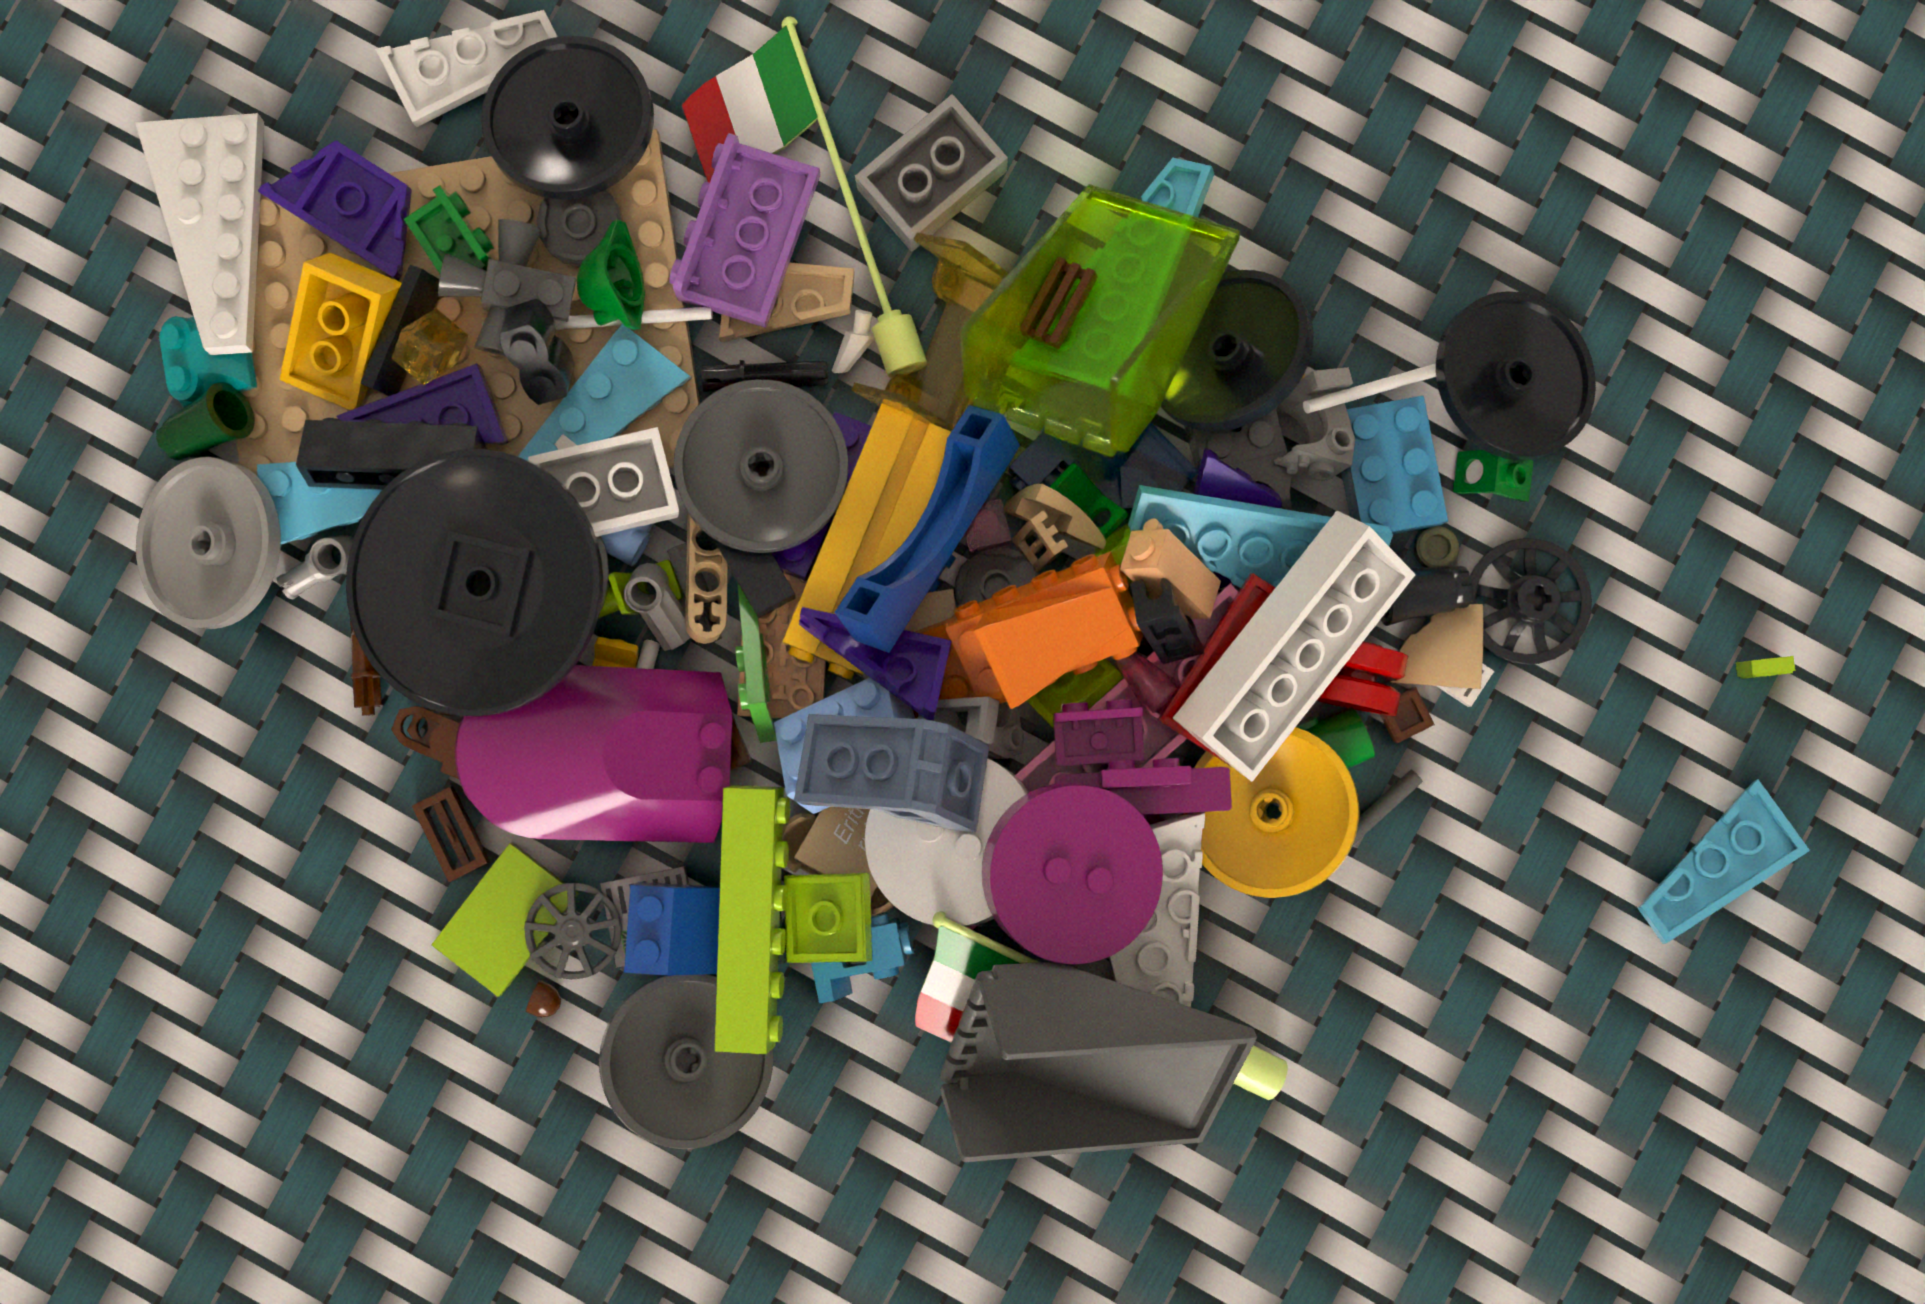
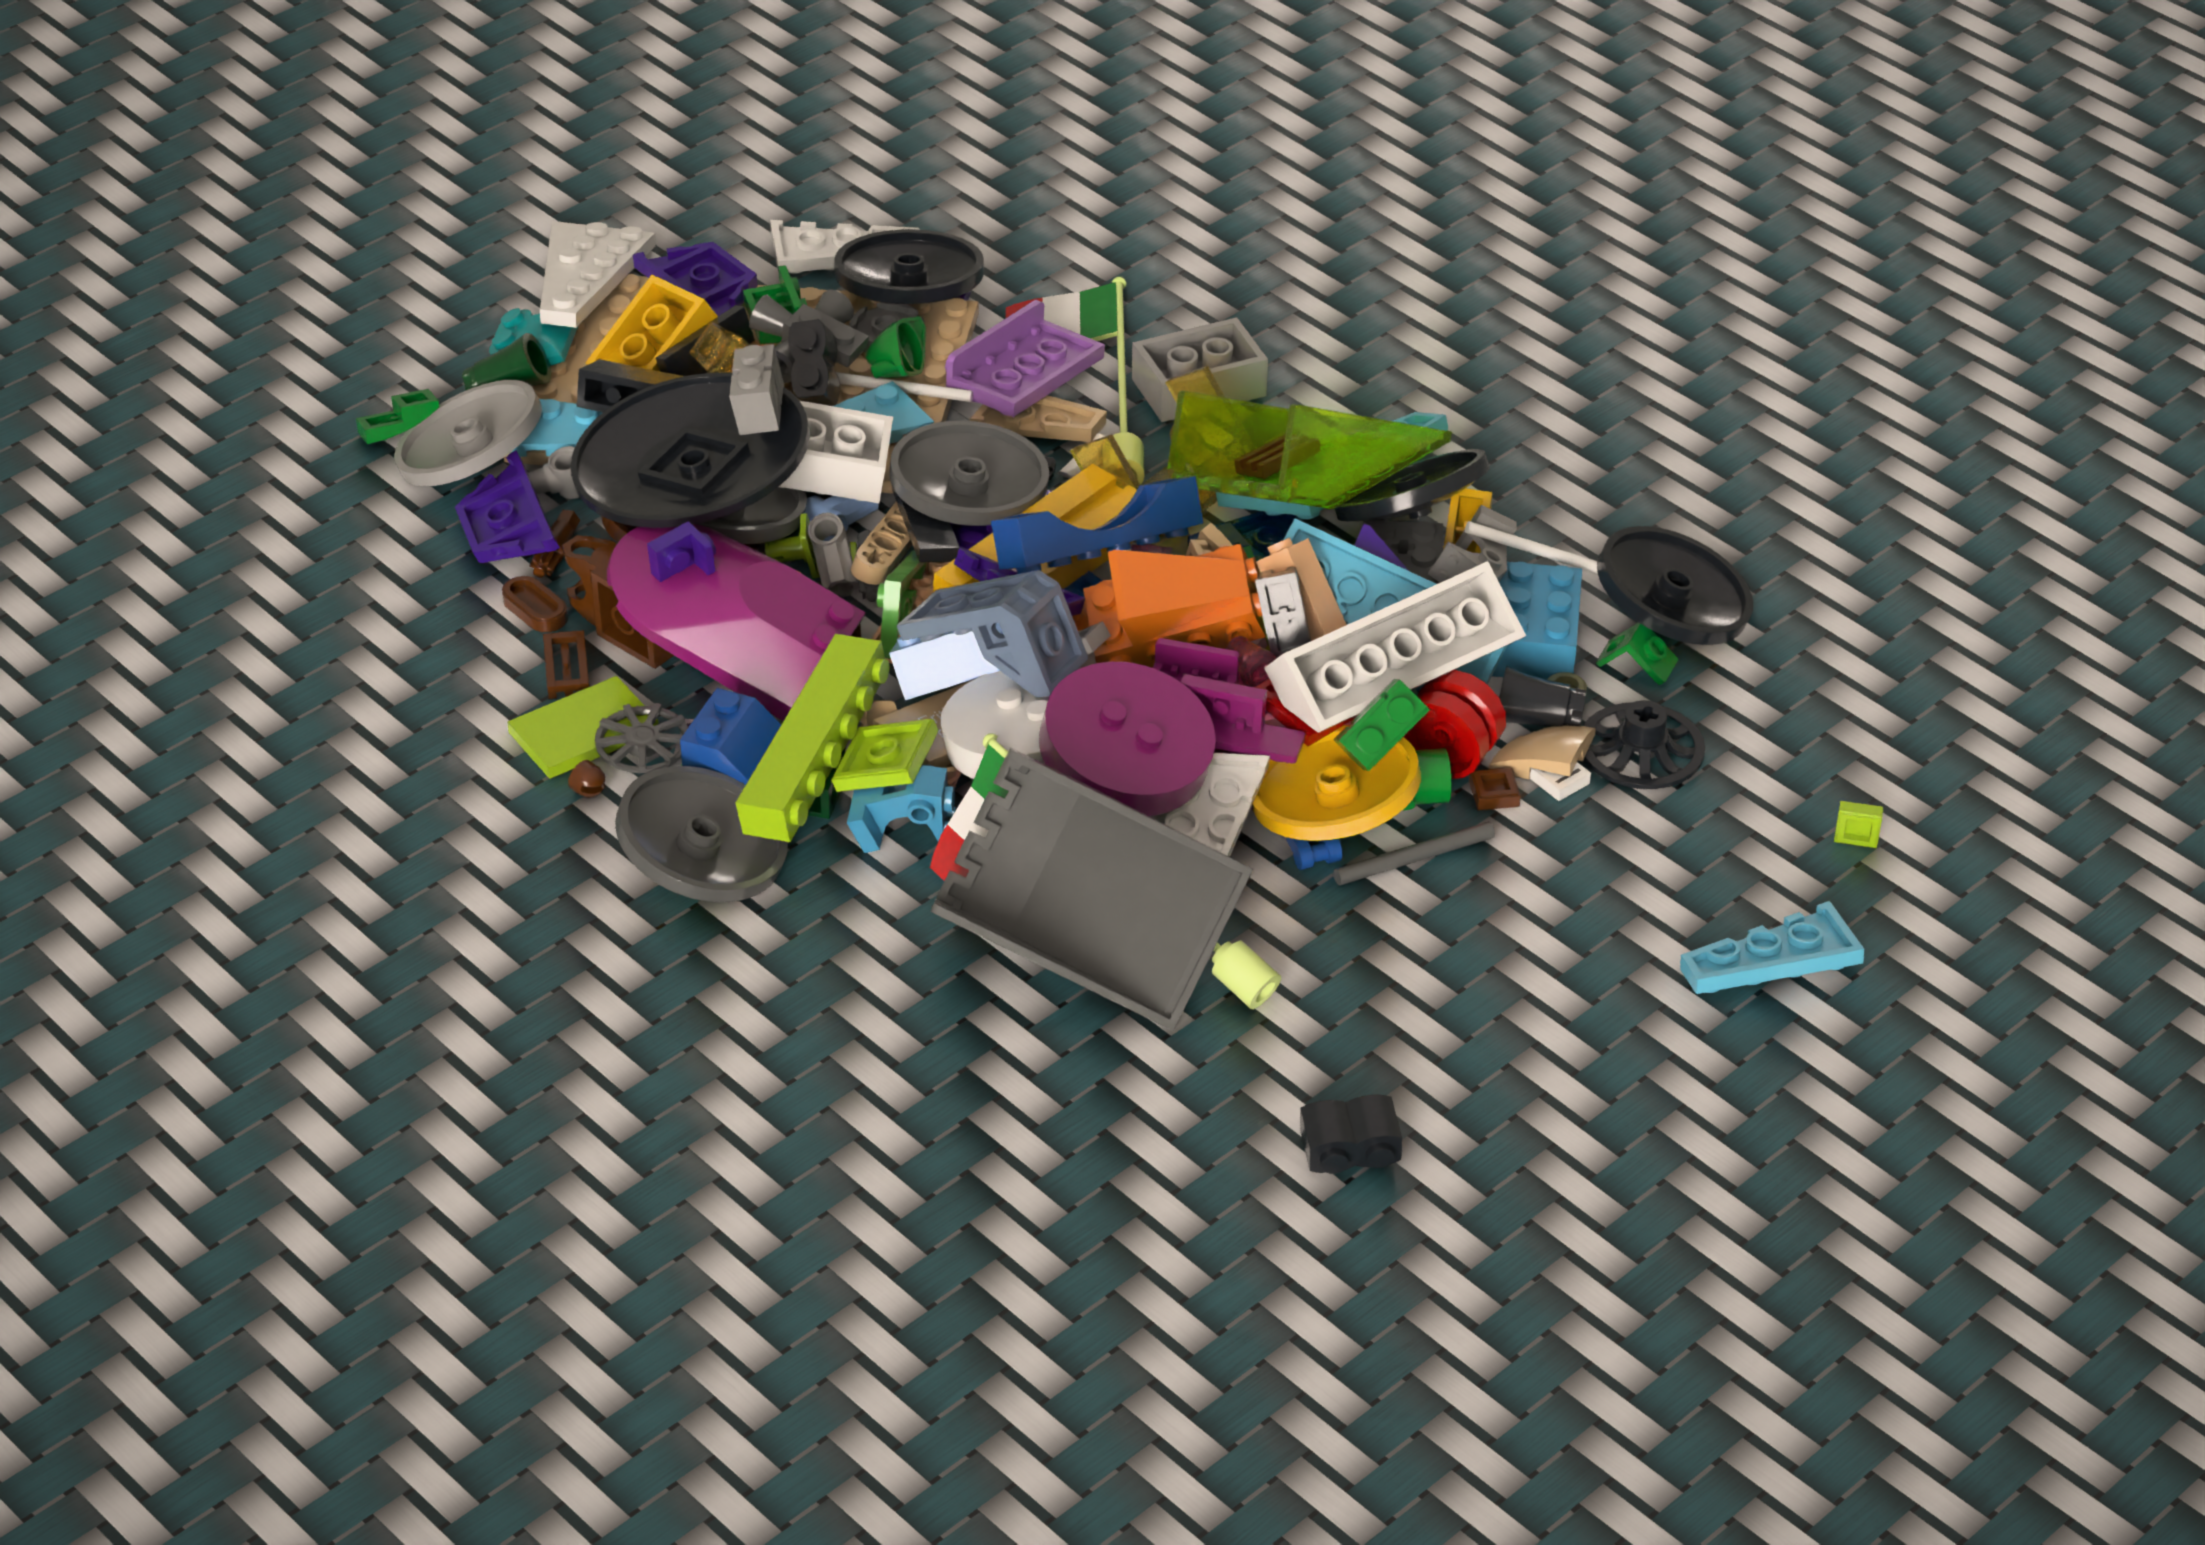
camera: 15 degrees right, 45 degrees down
none -> green slope [356,389,439,444]
none -> dark purple wing [455,450,560,563]
none -> reddish brown tile [502,576,568,632]
none -> dark purple bracket [647,521,716,582]
none -> light grey piece [729,344,784,435]
none -> black brick [1300,1094,1402,1174]
none -> green brick [1333,679,1430,771]

